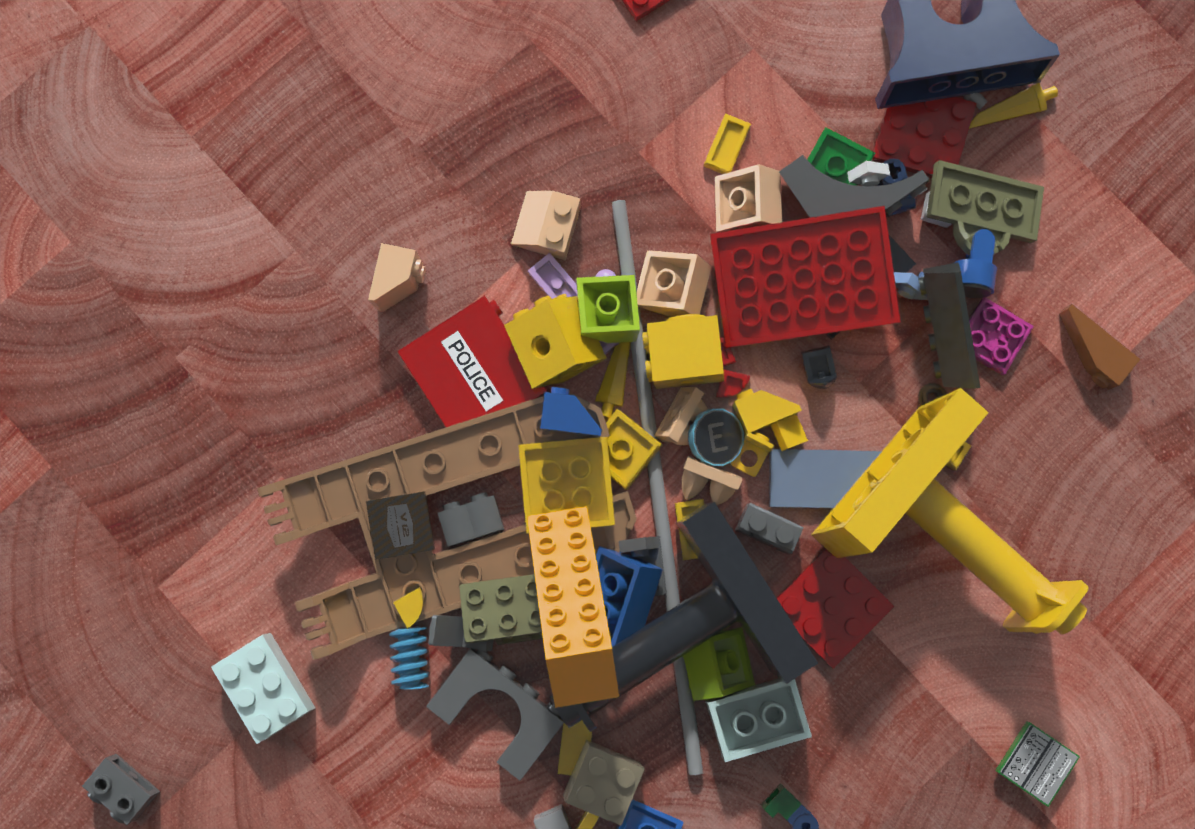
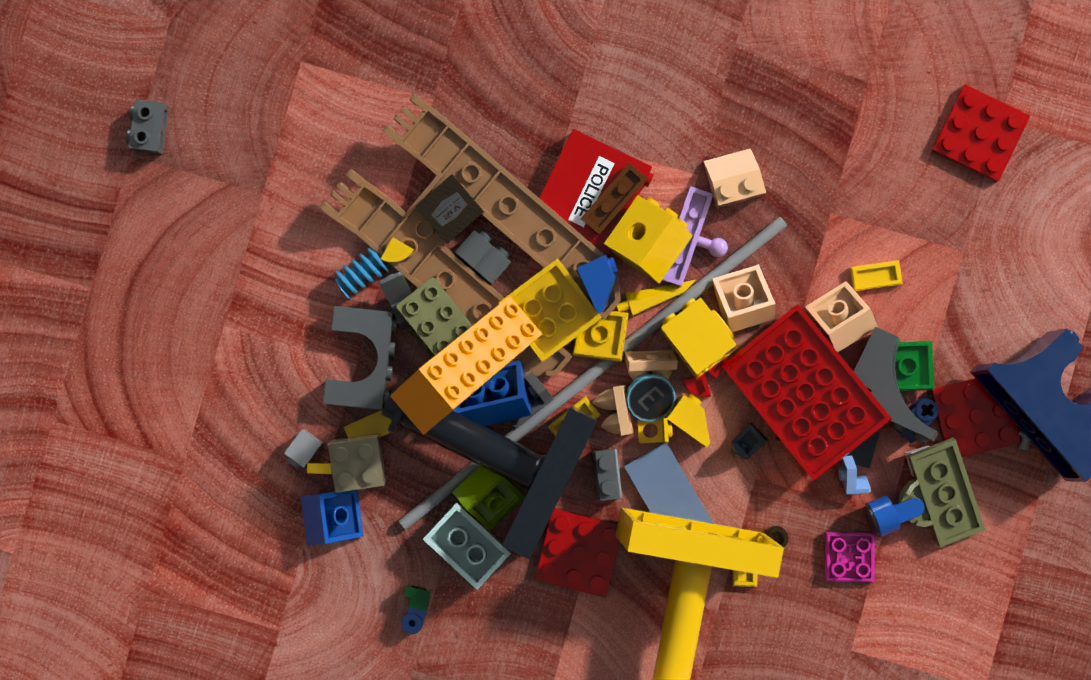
camera: 60 degrees right, 5 degrees up
light aqua brick [211,633,315,744] -> none
light nougat slope [368,243,426,312] -> none
lime slope [576,275,640,343] -> none
yellow tile [771,414,808,451] -> none
white plate [848,161,890,187] -> none
pearl dark grey slope [918,262,981,389] -> none
yellow bar [969,83,1058,129] -> none
dark orange slope [1059,304,1141,390] -> none
none -> reddish brown plate [581,163,648,235]

